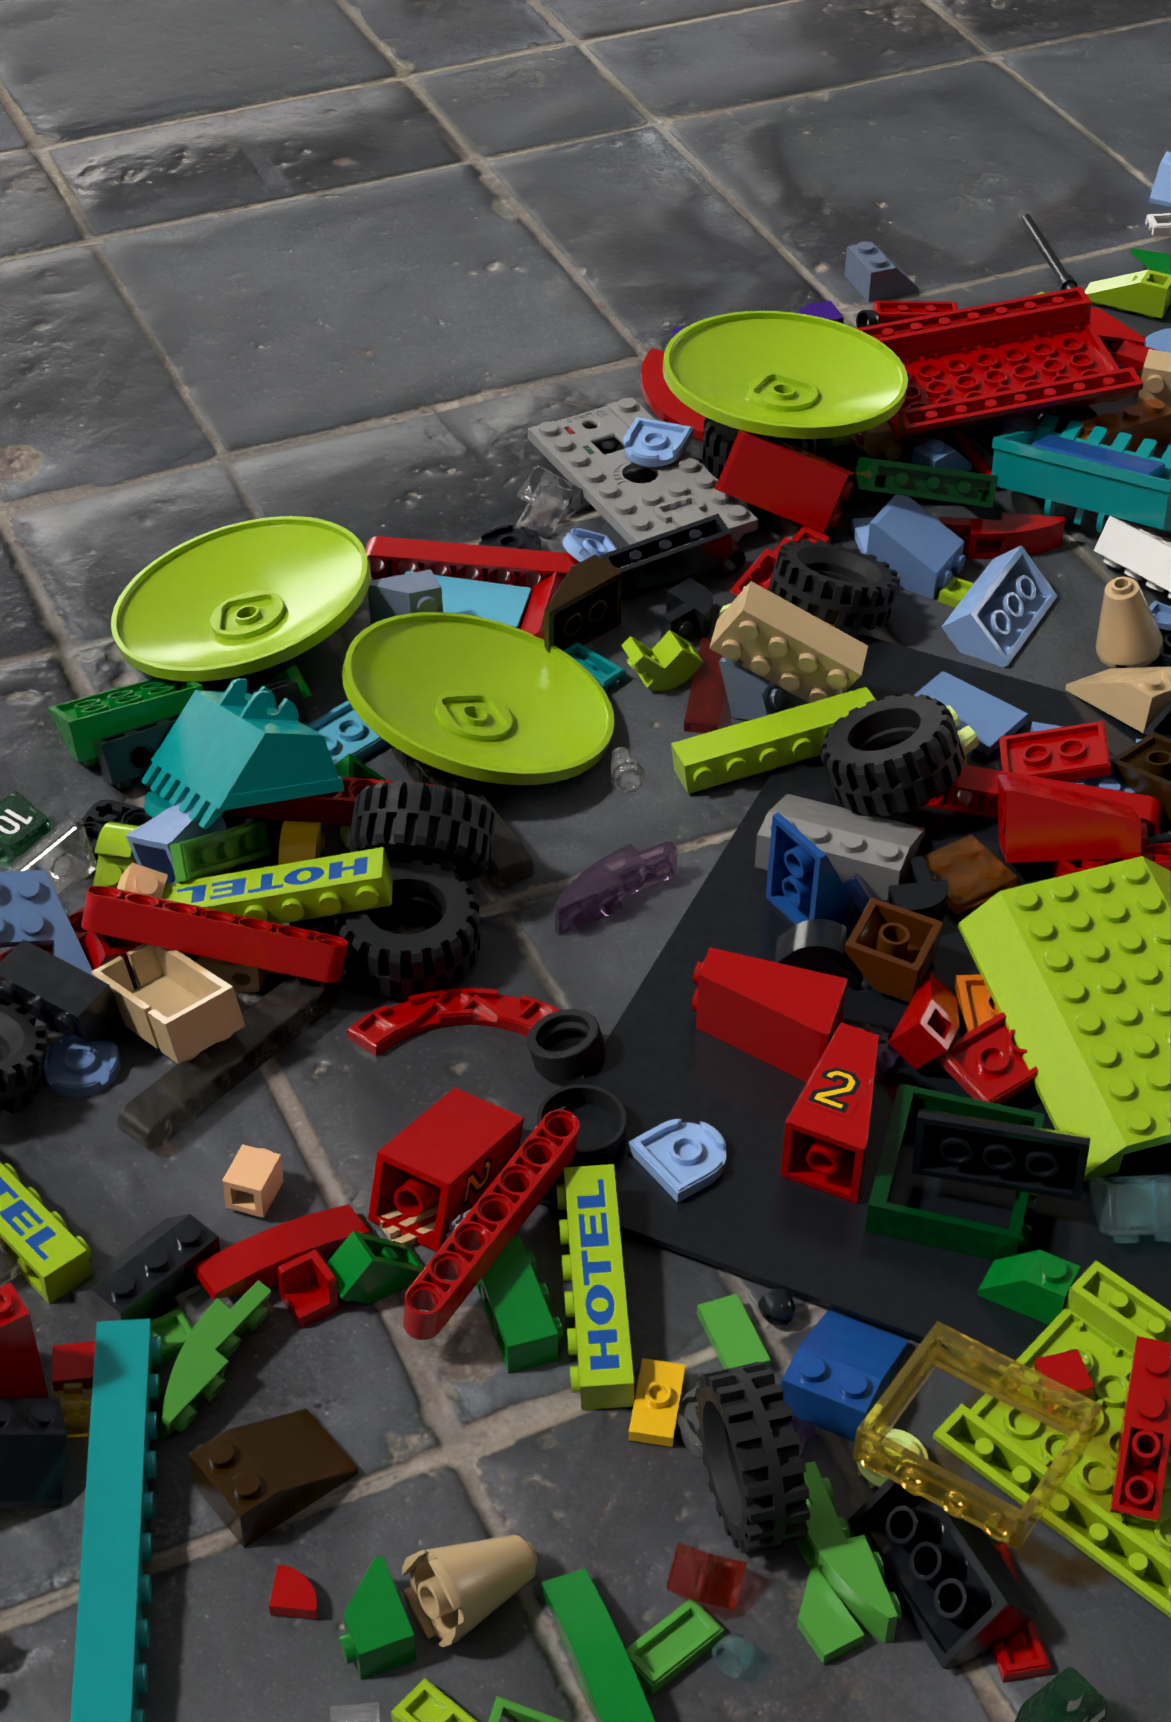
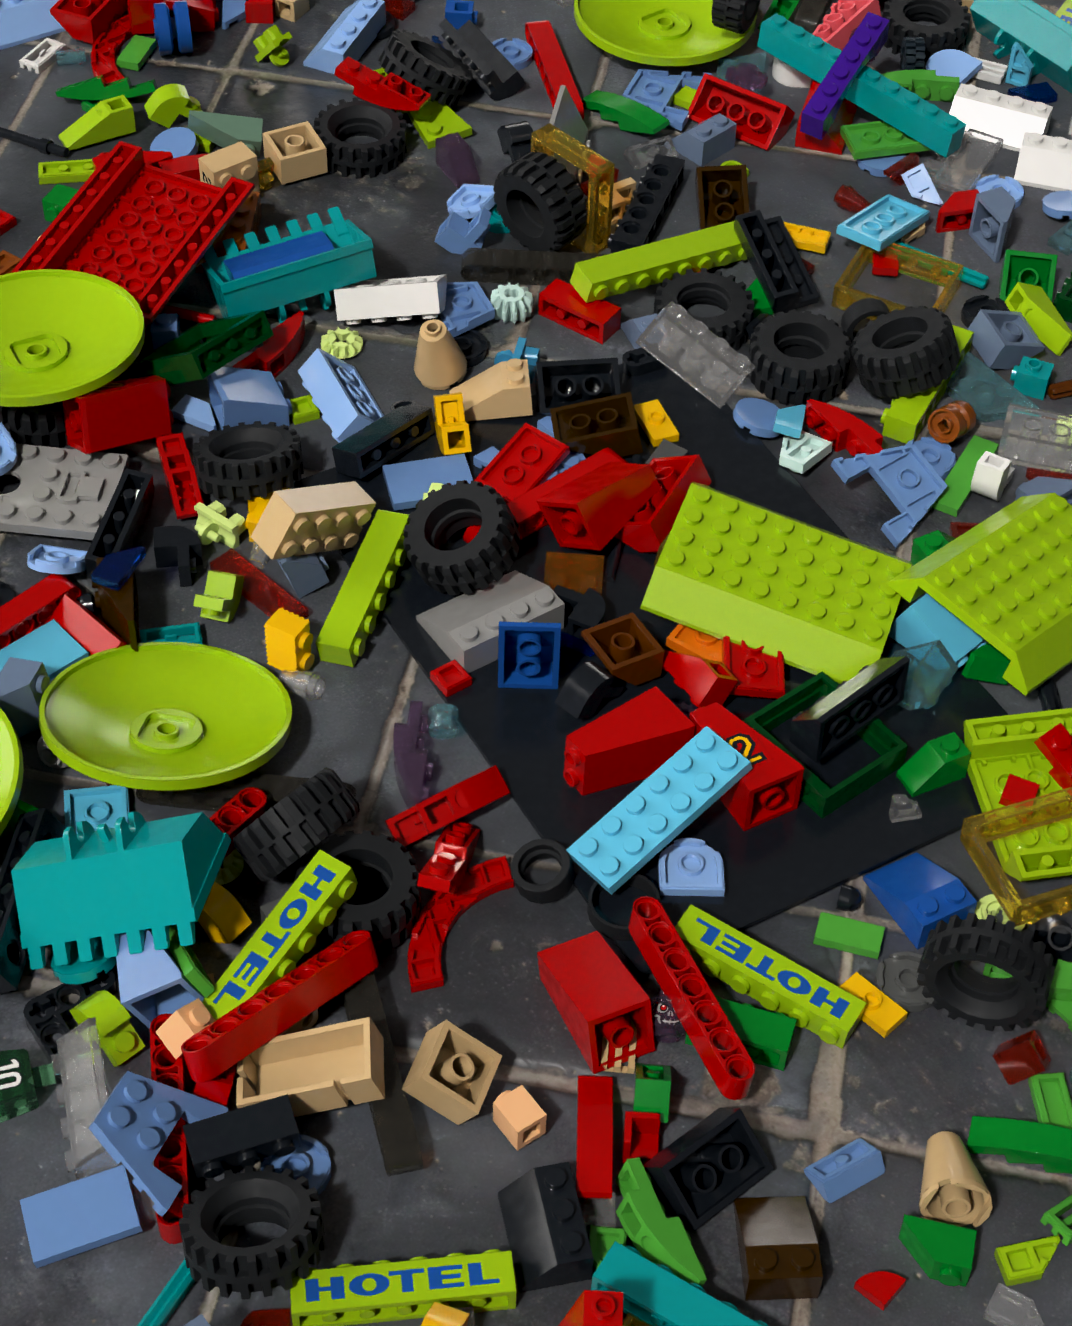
camera: 55 degrees left, 5 degrees up
none -> clear blue tile [91,546,146,591]
none -> yellow brick [264,607,315,678]
none -> yellowish green gear [321,327,363,359]
none -> black hinge [332,400,436,479]
none -> red slope [385,765,510,847]
none -> tan brick [401,1020,502,1125]
none -> red slope [417,821,481,895]
none -> clear light blue wheel [428,703,460,739]
none -> red tile [430,659,472,697]
none -> yellow brick [433,392,472,455]
none -> medium azure plate [566,726,752,895]
none -> black slope [643,1108,774,1230]
none -> medium blue slope [804,1138,885,1203]
none -> clear tile [888,794,922,823]

